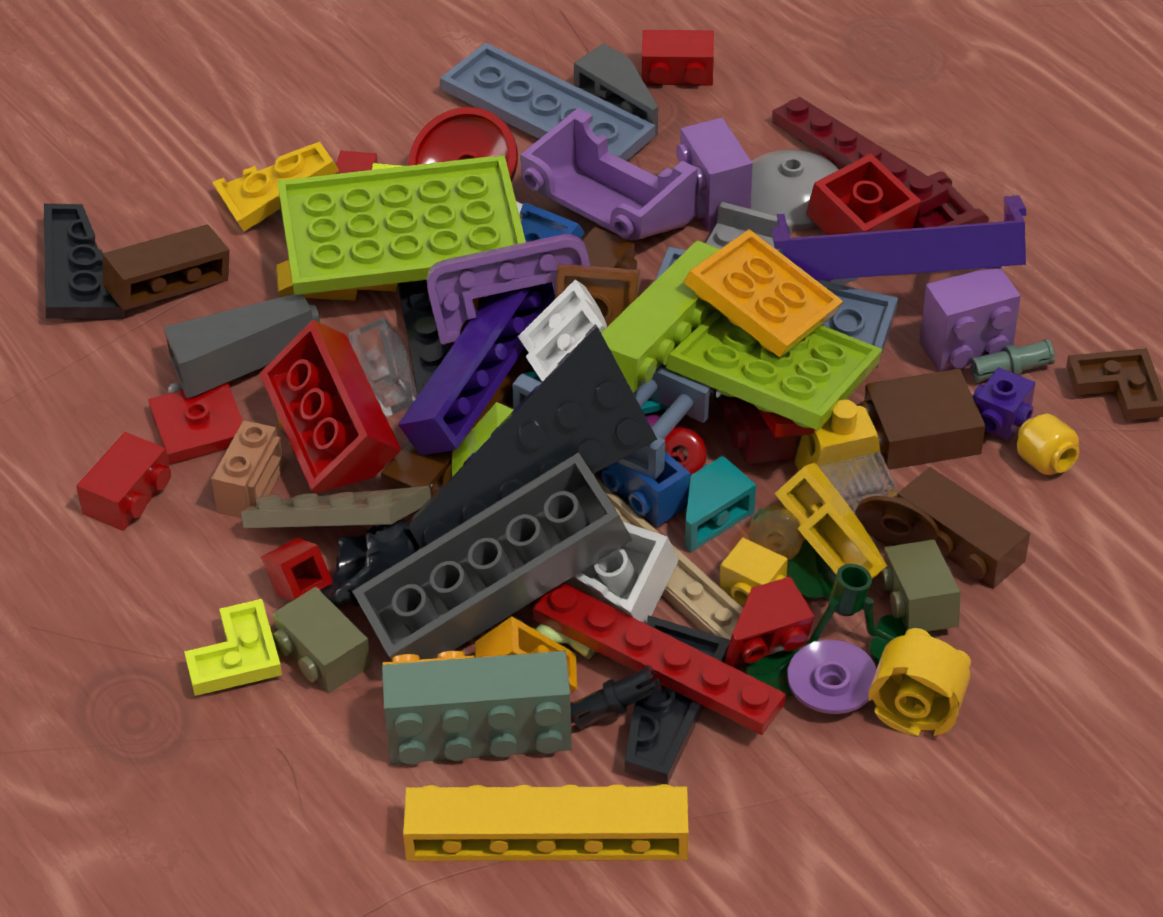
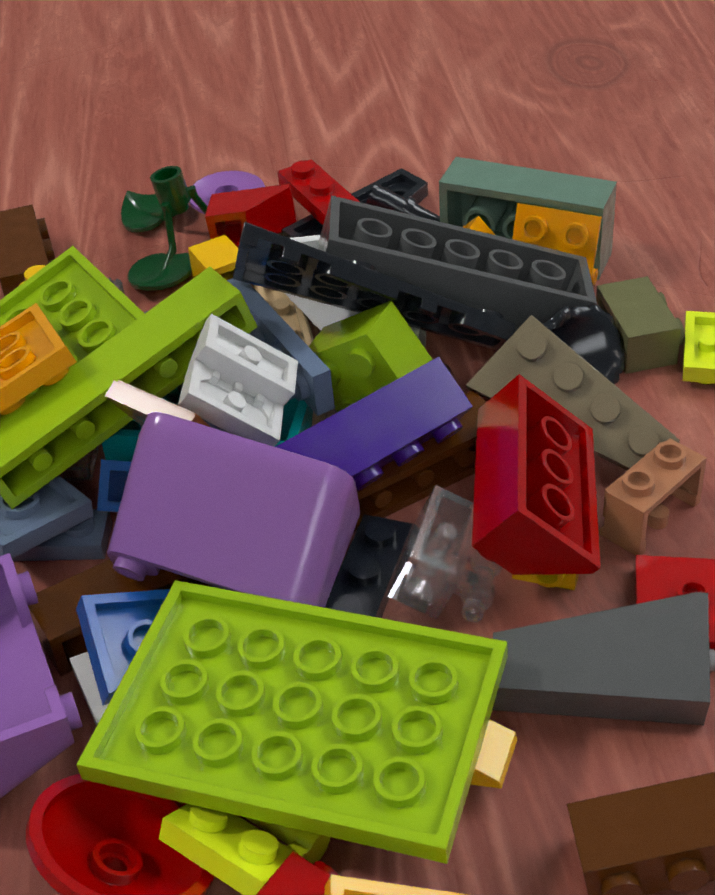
camera: 150 degrees left, 5 degrees down
red brick [261,538,333,601] -> none
yellow brick [403,784,689,861] -> none
clear yellow head [748,504,804,561] -> none
yellow slope [774,462,887,579] -> none
reddish brown dish [855,496,939,546] -> none
yellow brick [868,628,971,736] -> none
olive brick [878,540,961,632] -> none

